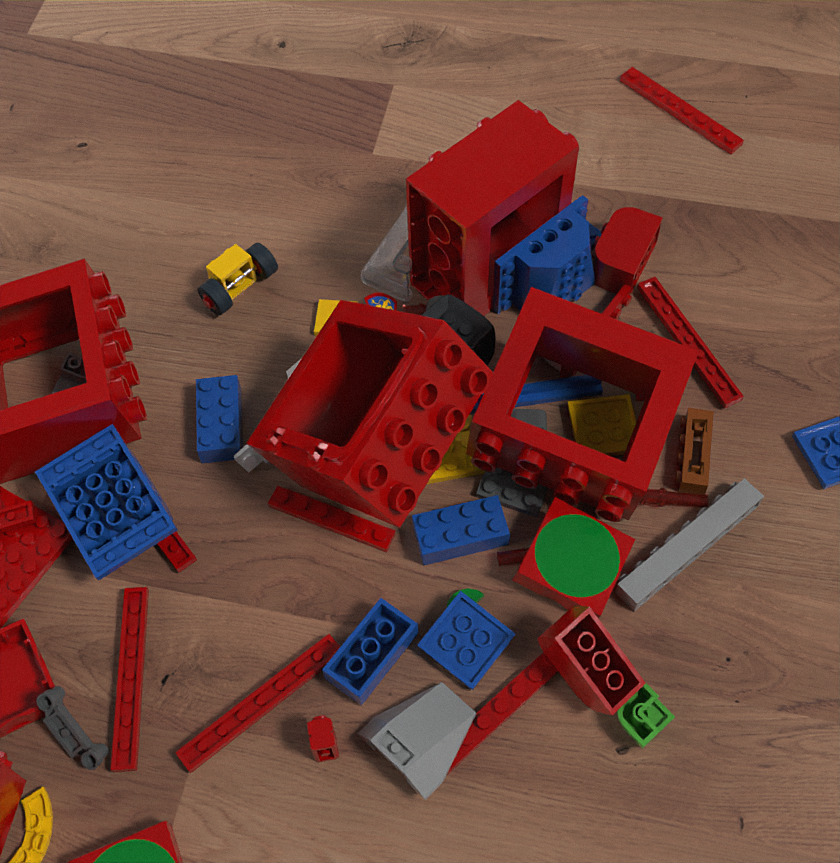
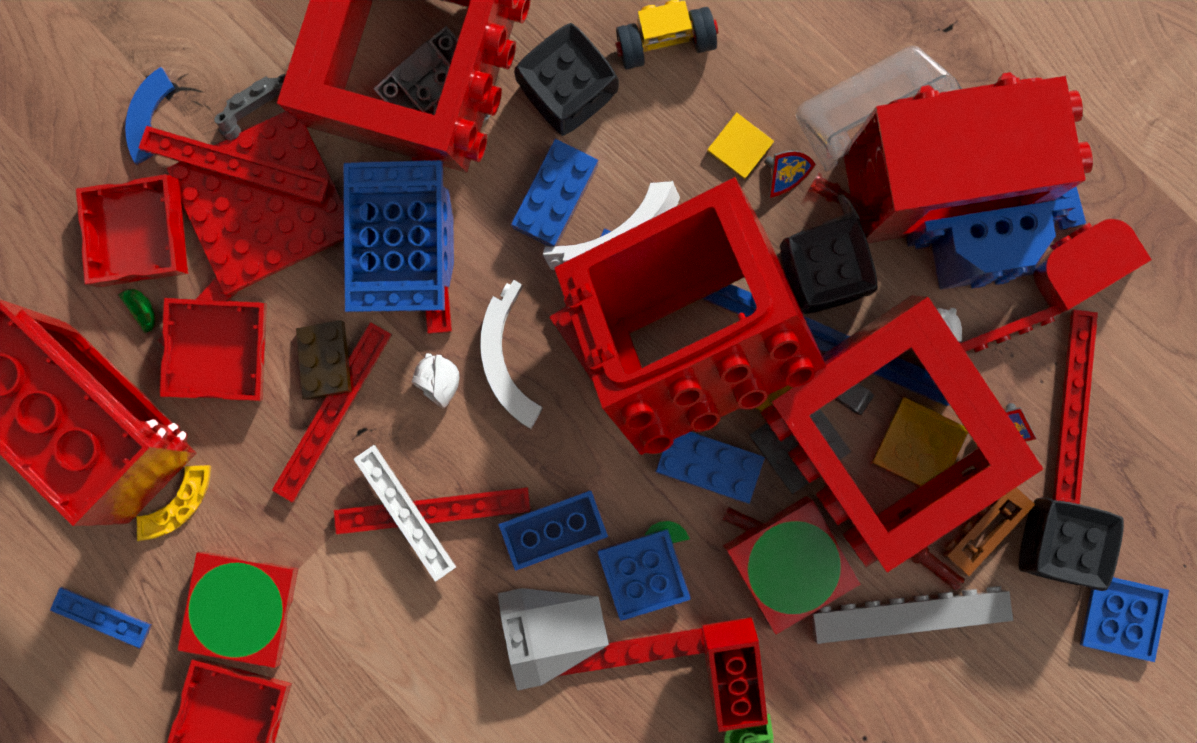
camera: 30 degrees right, 25 degrees up
dark grey plate [37,686,109,770] -> none
red brick [307,715,339,763] -> none
none -> dark brown plate [296,320,352,400]
none -> white plate [354,445,456,581]
none -> white helmet [411,354,460,409]
none -> white arch [481,280,543,429]
none -> black piece [514,23,619,136]
none -> black piece [1019,498,1124,591]

